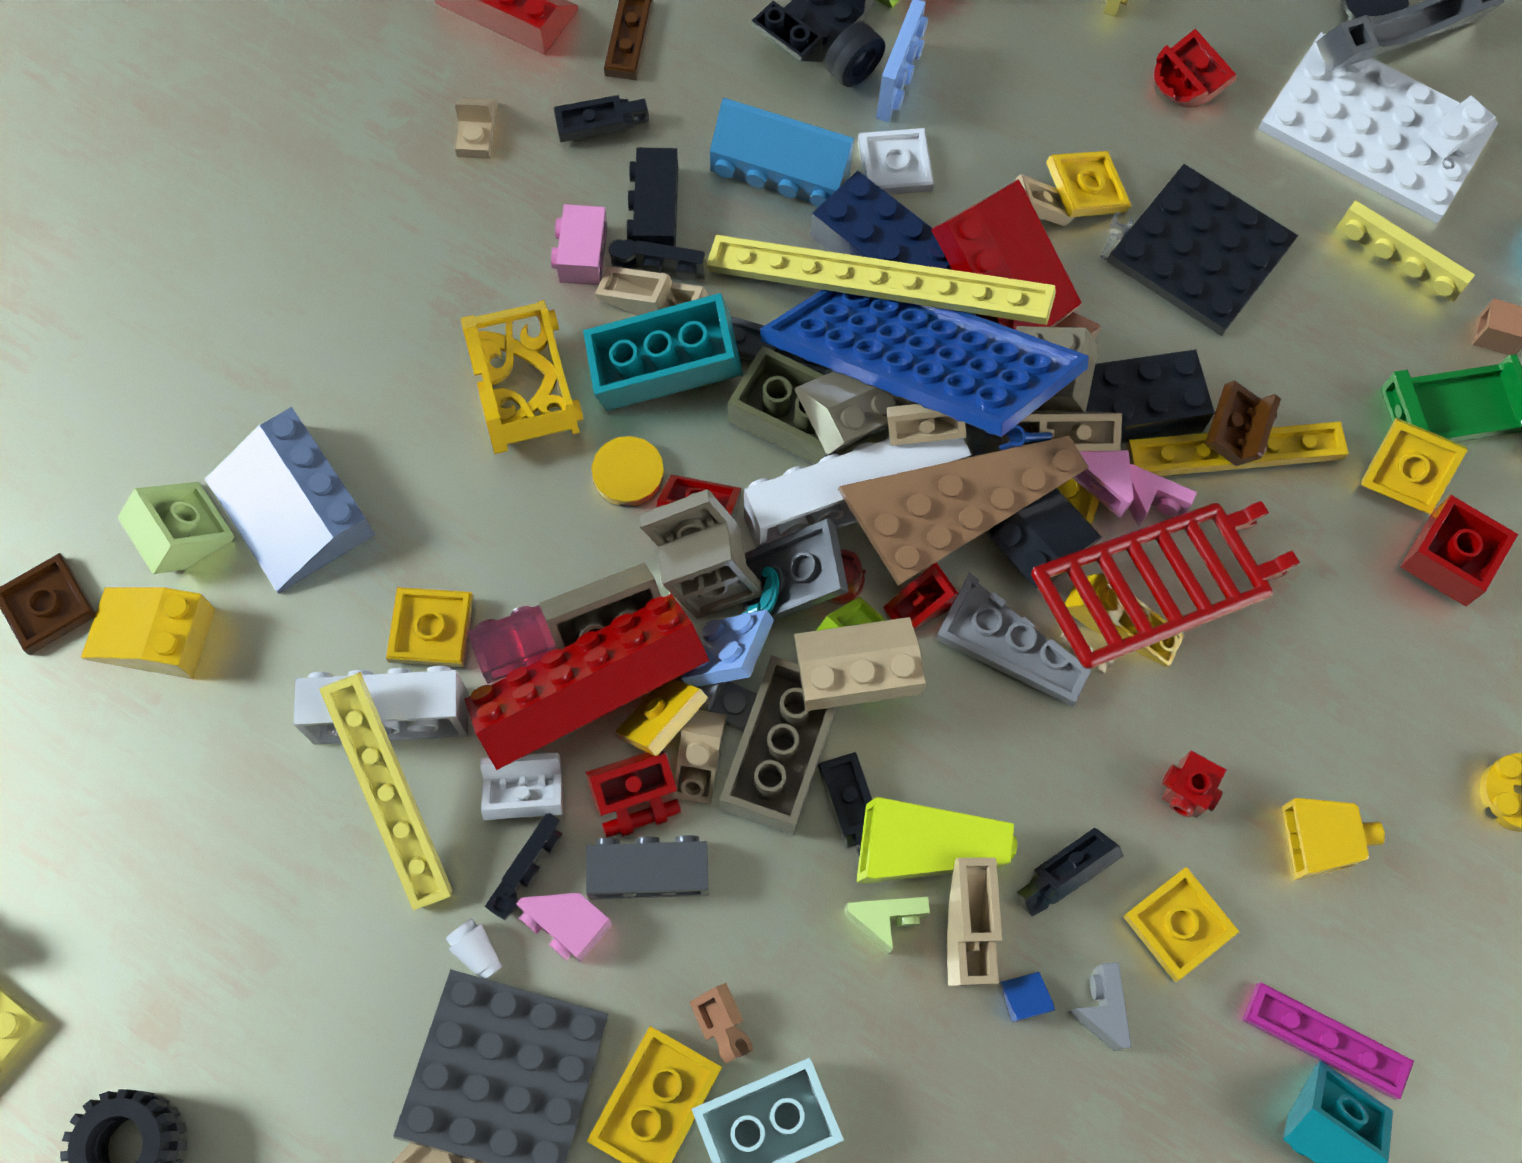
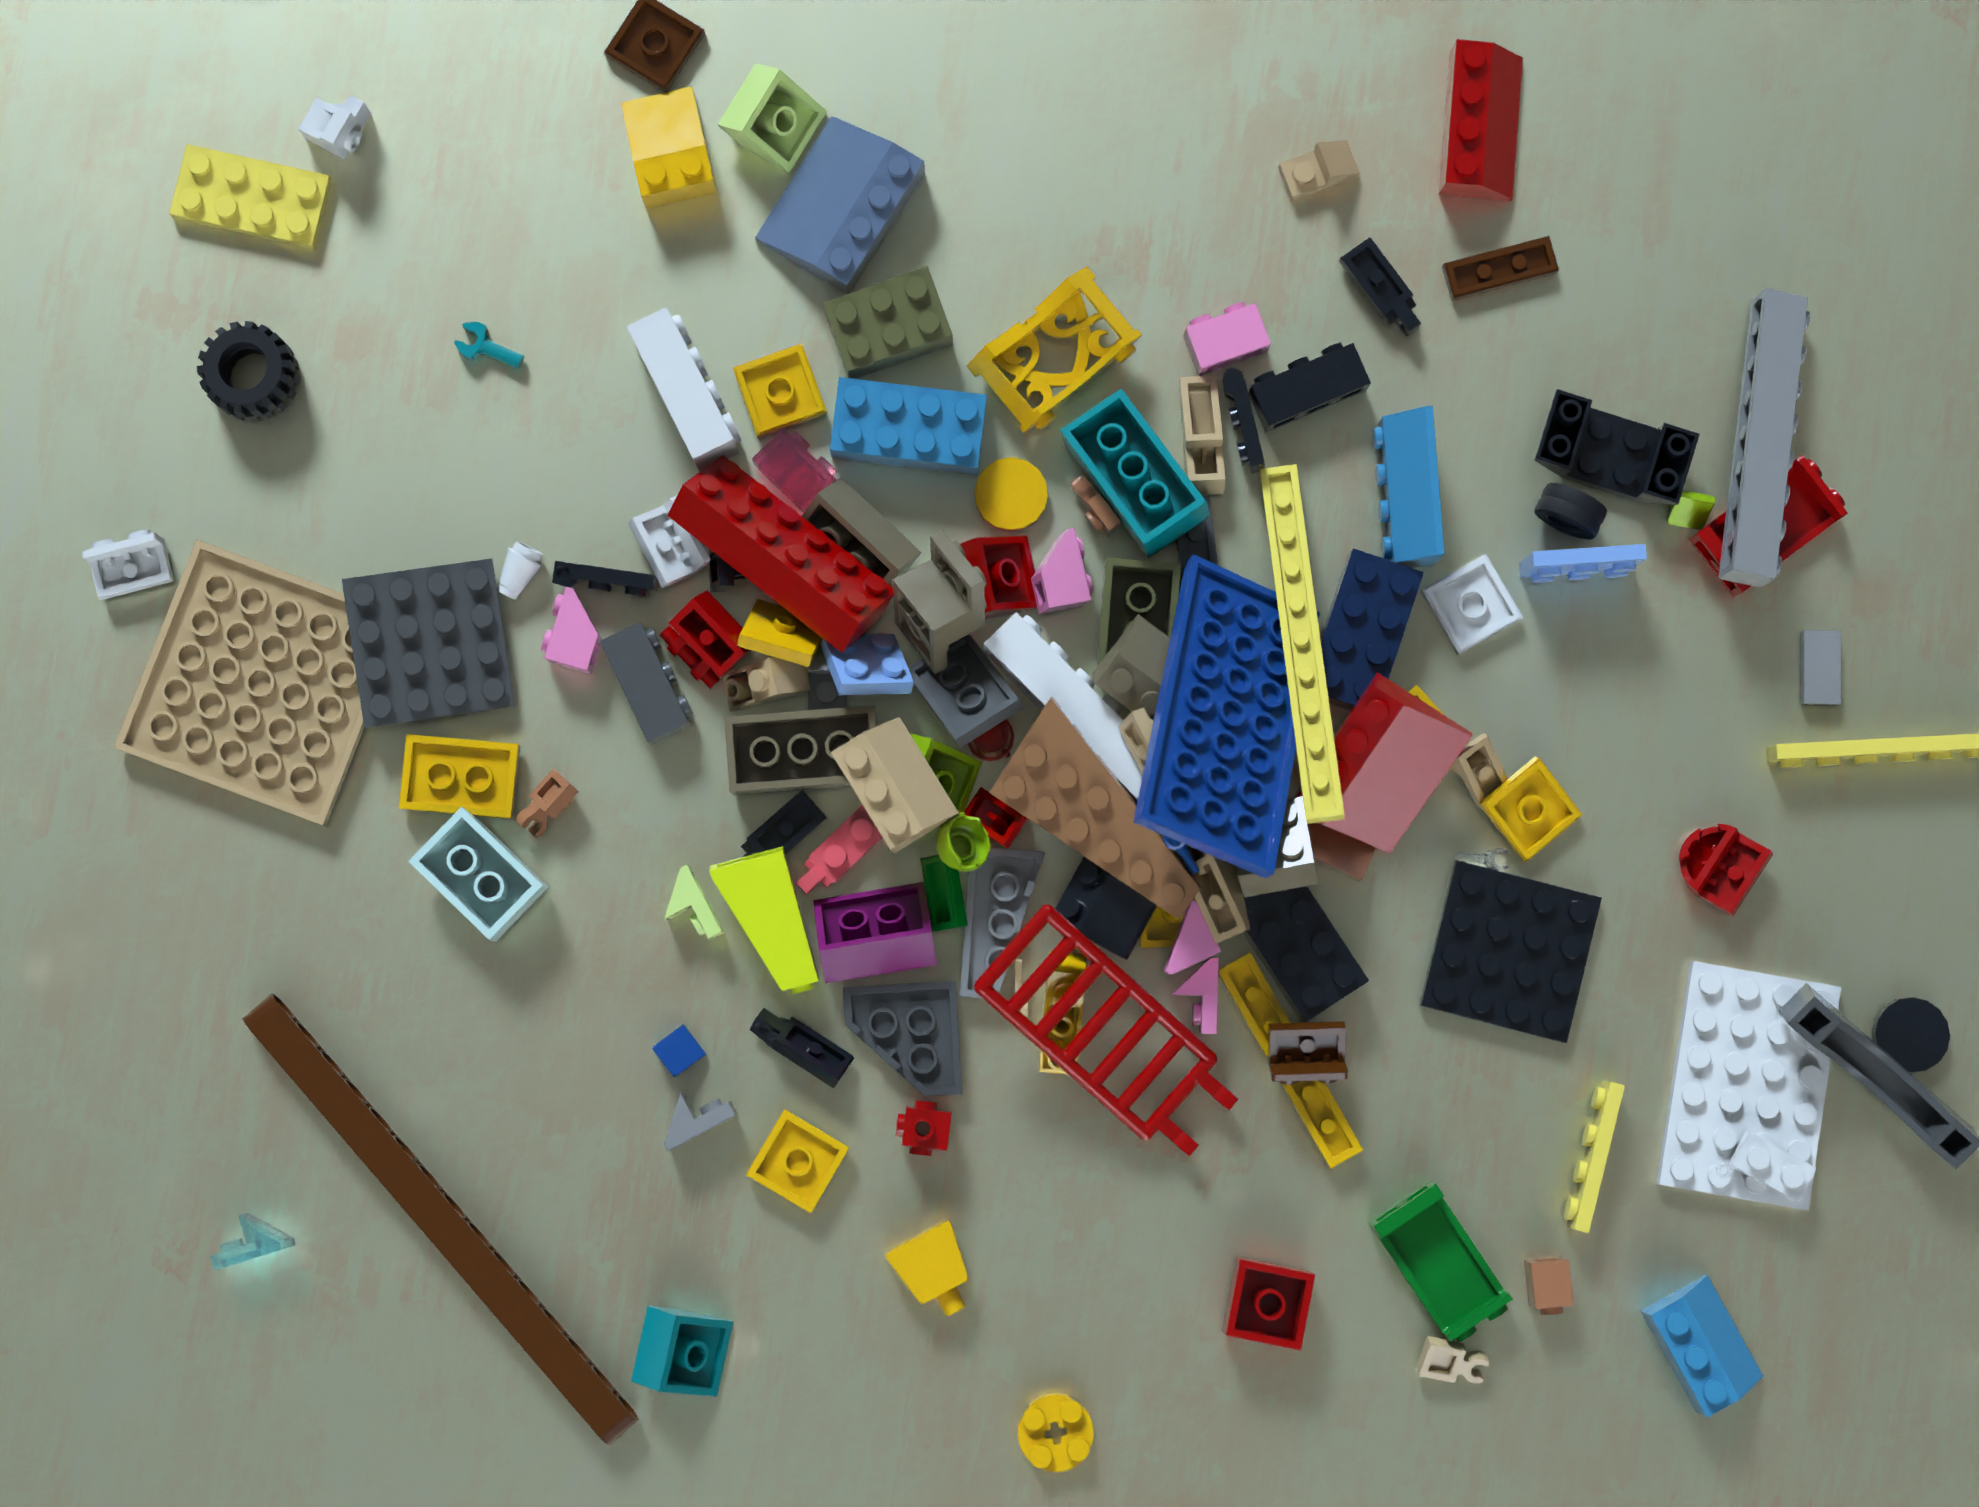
camera: 65 degrees right, 15 degrees up
light yellow plate [319,672,453,911] -> none
teal piece [742,567,779,614] -> none
tan slope [947,858,1002,986] -> none
dark pink tile [1242,982,1414,1100] -> none
yellow plate [1361,418,1468,515] -> none
none -> teal bar [454,322,524,369]
none -> black tile [708,552,745,592]
none -> coral hinge [796,804,883,895]
none -> magenta slope [813,882,937,983]
none -> olive brick [823,266,953,379]
none -> dark azure brick [830,377,987,476]
none -> dark grey plate [843,981,962,1096]
none -> green tile [920,854,968,932]
none -> lime hair [936,812,991,872]
none -> bright pink slope [1031,528,1093,615]
none -> nougat plate [1070,474,1121,537]

